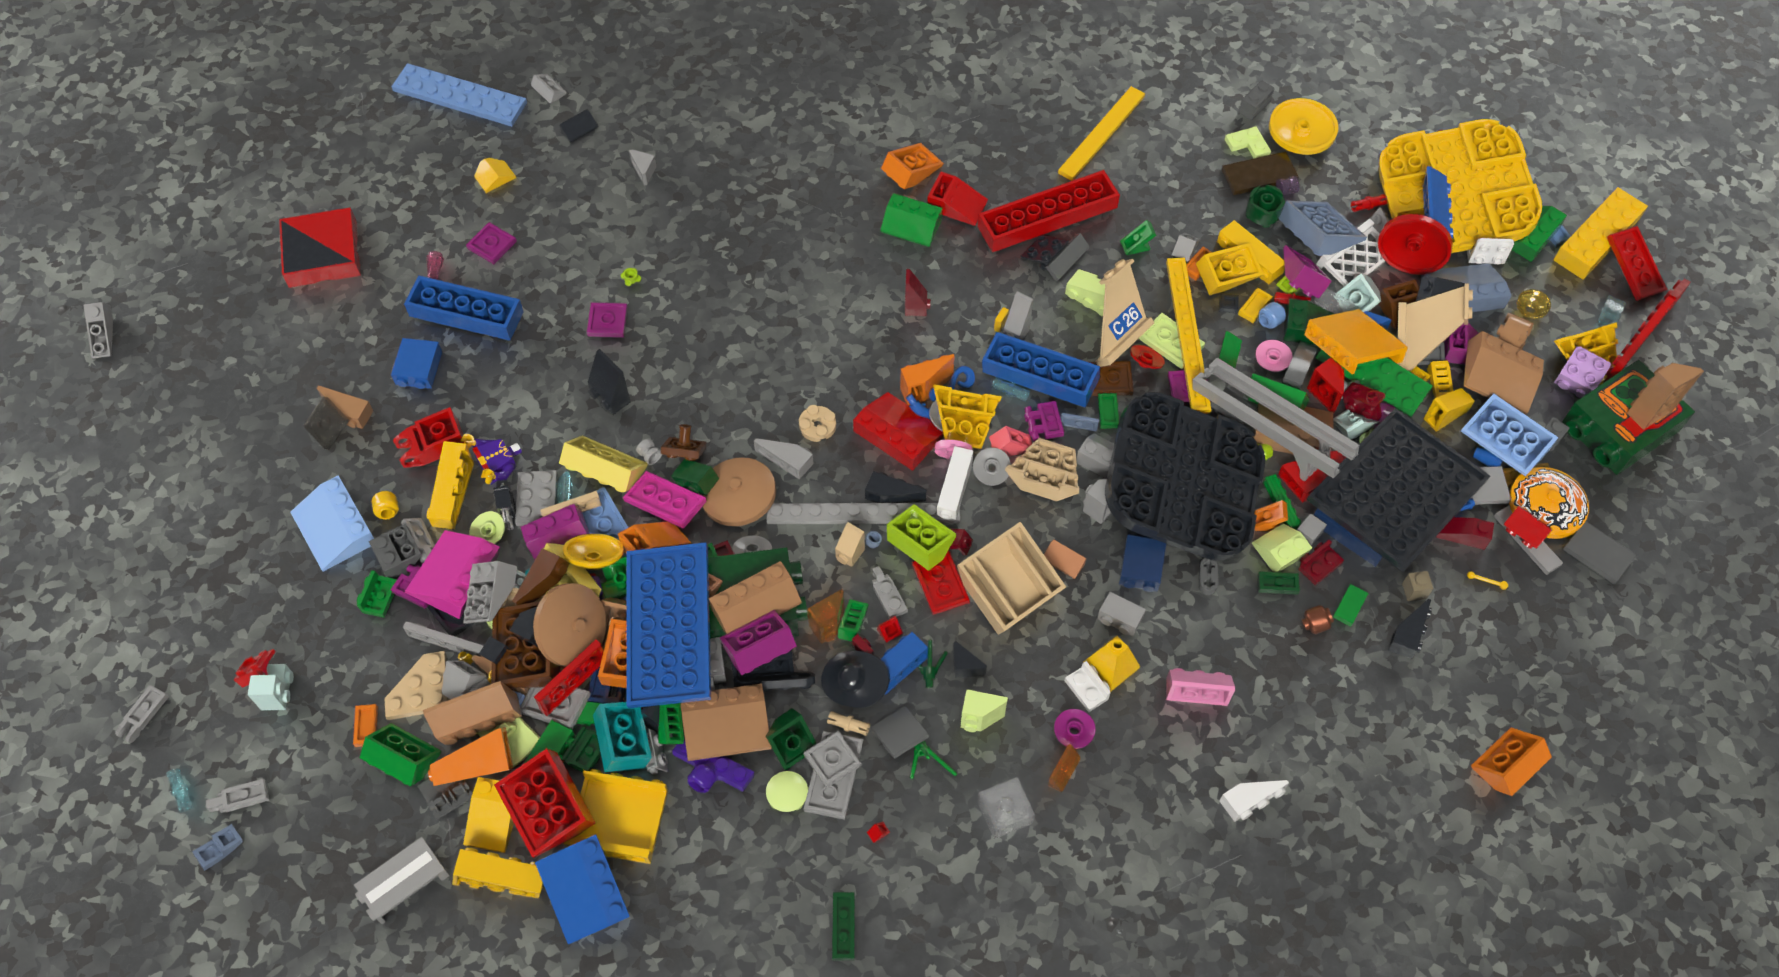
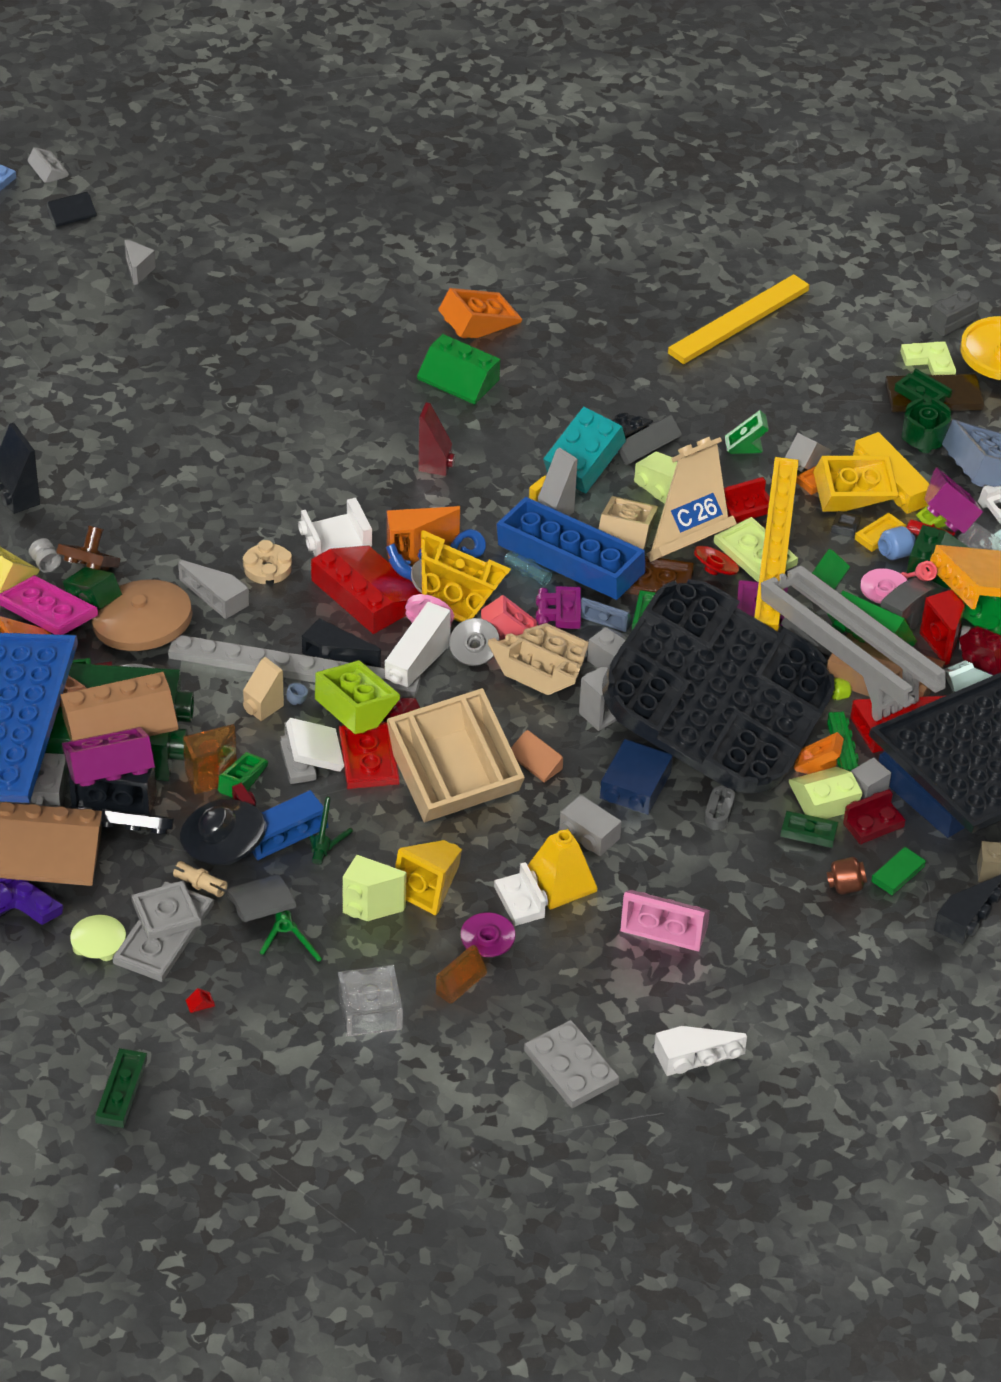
camera: 10 degrees right, 15 degrees down
magenta plate [587,303,628,338] -> none
lime plate [621,268,642,286] -> none
dark green slope [765,708,817,771] -> none
red slope [877,616,903,643] -> none
red slope [927,172,988,226] -> none
black slope [952,641,987,678] -> none
red brick [977,170,1120,253] -> none
clear purple wheel [1276,176,1300,196] -> none
none -> white tile [286,718,344,772]
none -> white panel [298,498,372,557]
none -> yellow slope [395,840,462,916]
none -> light grey plate [524,1020,619,1108]
none -> teal brick [543,406,626,494]
none -> tan slope [599,496,658,550]
none -> red bracket [724,477,770,523]
none -> dark green plate [894,369,952,402]
none -> coral hinge [900,561,937,581]

